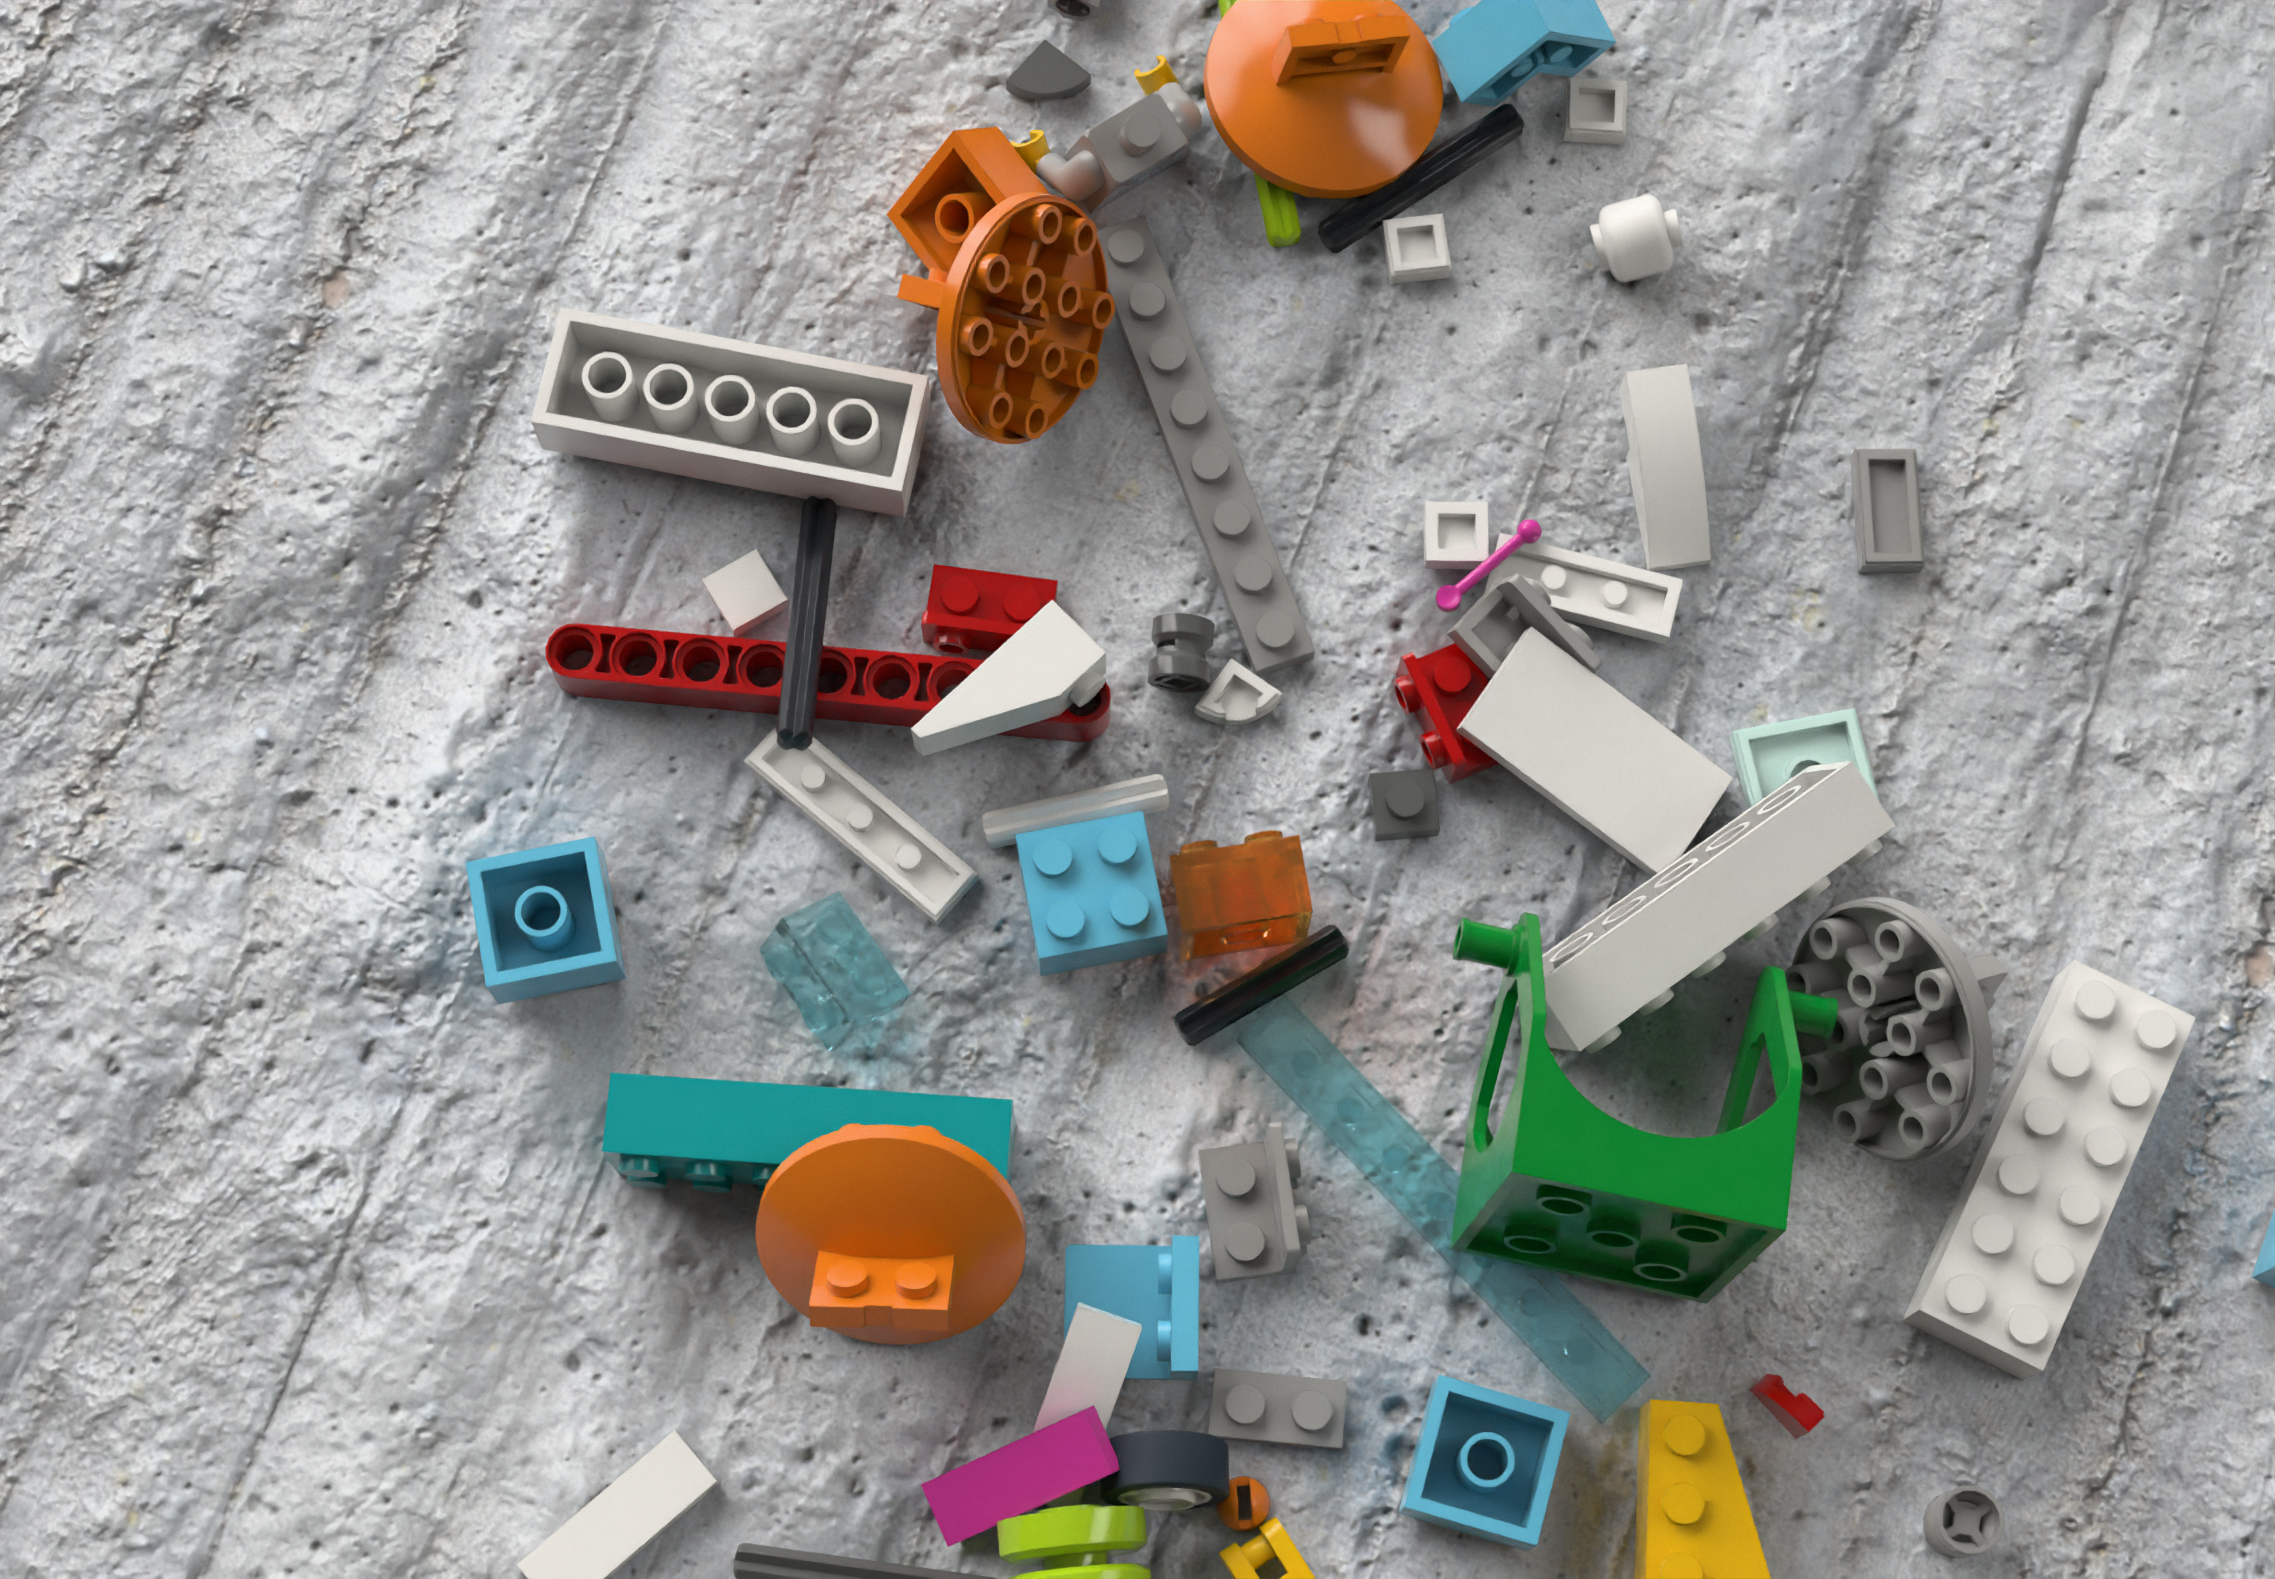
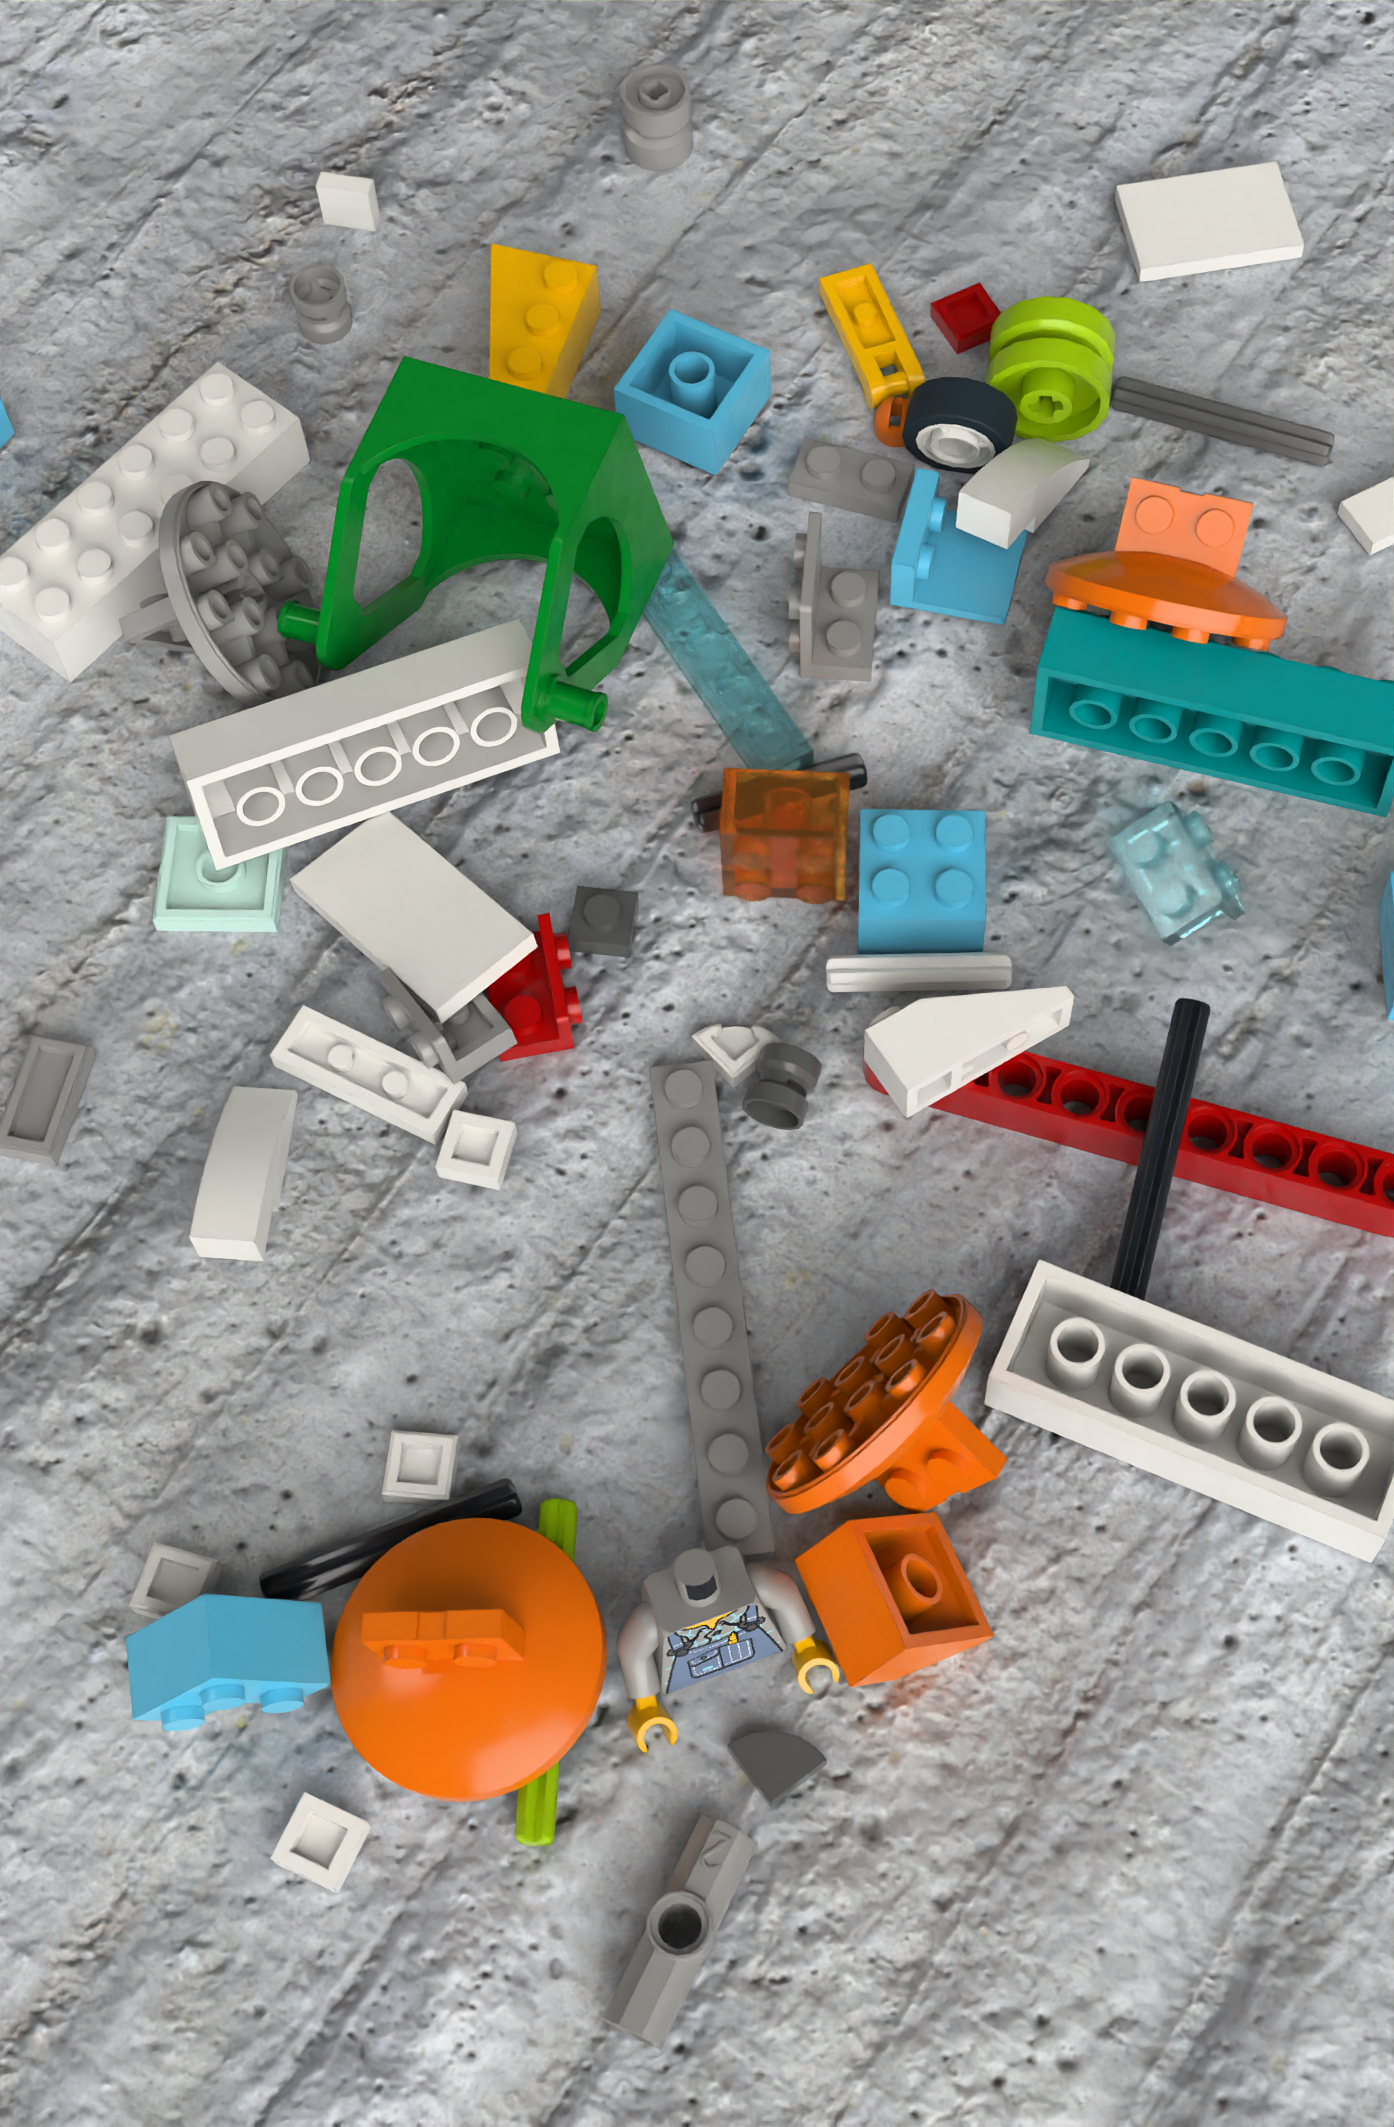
camera: 160 degrees left, 10 degrees down
white tile [702,549,789,637] -> none
white tile [744,725,979,926] -> none
red bracket [921,564,1058,655] -> none
dark pink tile [921,1405,1120,1547] -> none
dark pink hinge [1436,519,1542,613] -> none
white head [1590,194,1684,282] -> none

